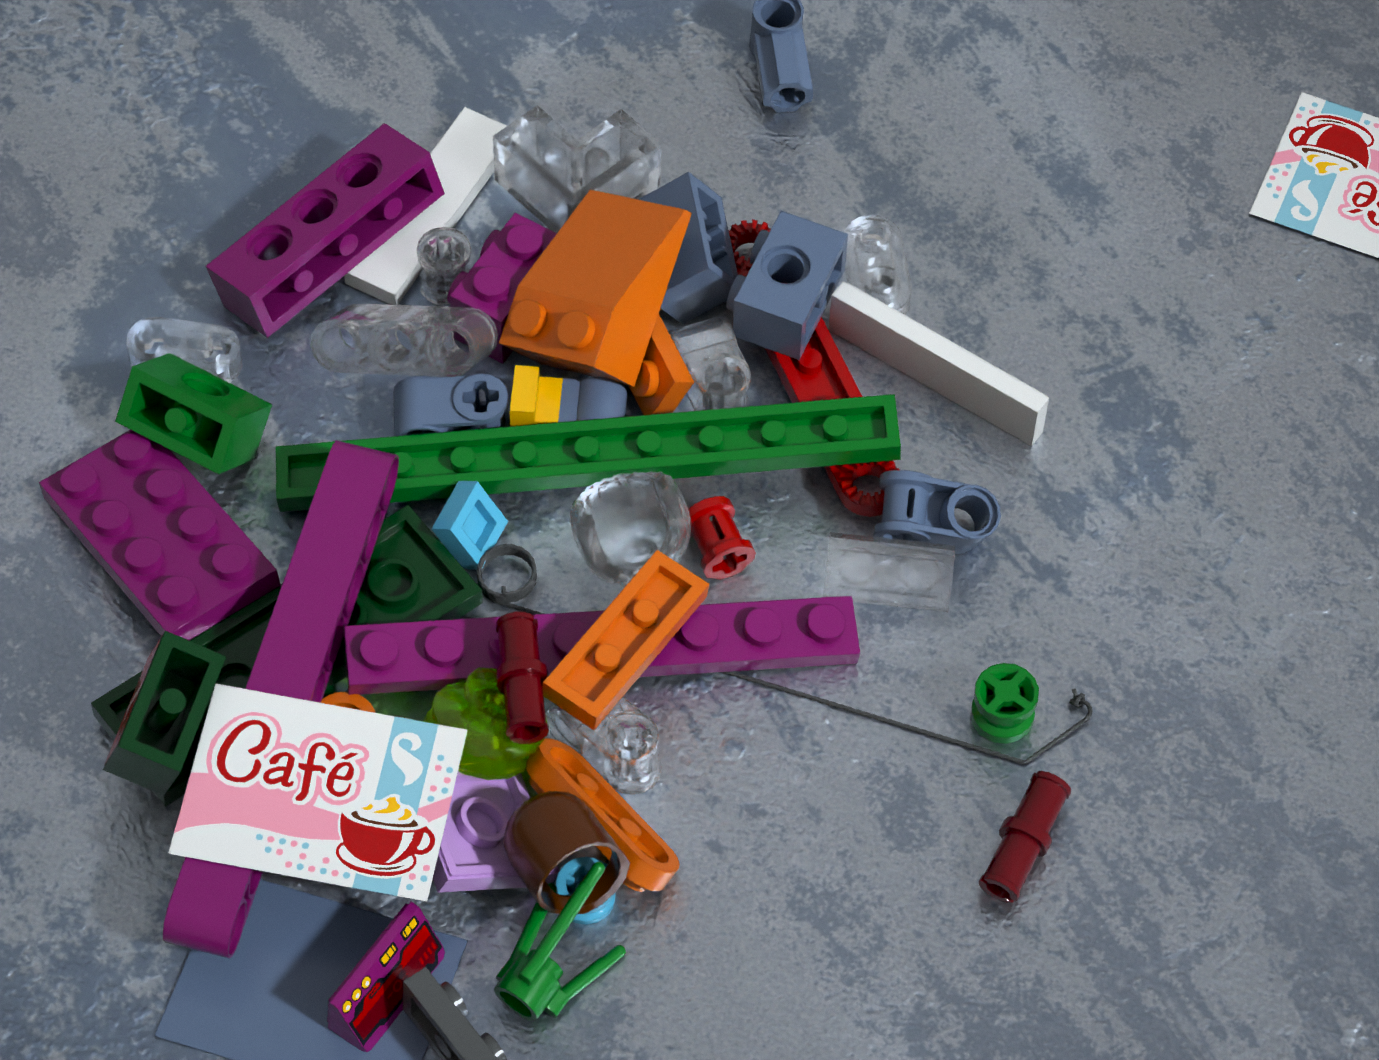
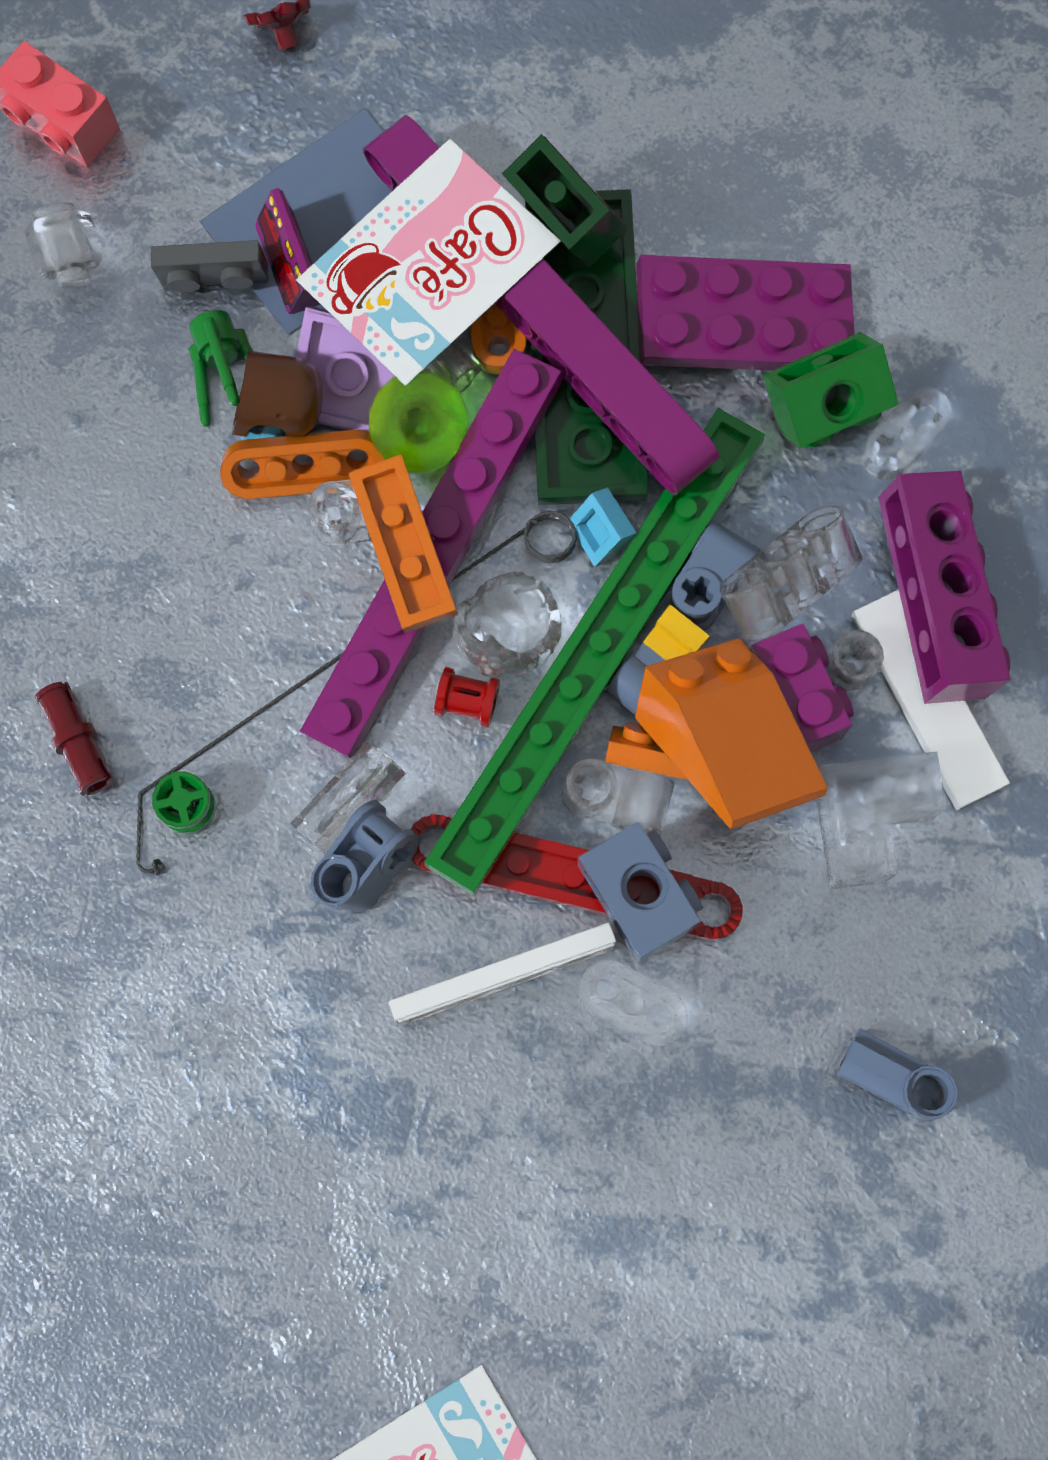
camera: 130 degrees right, 20 degrees up
dark red pin [495,611,549,744] -> none
sand blue brick [638,172,738,324] -> none

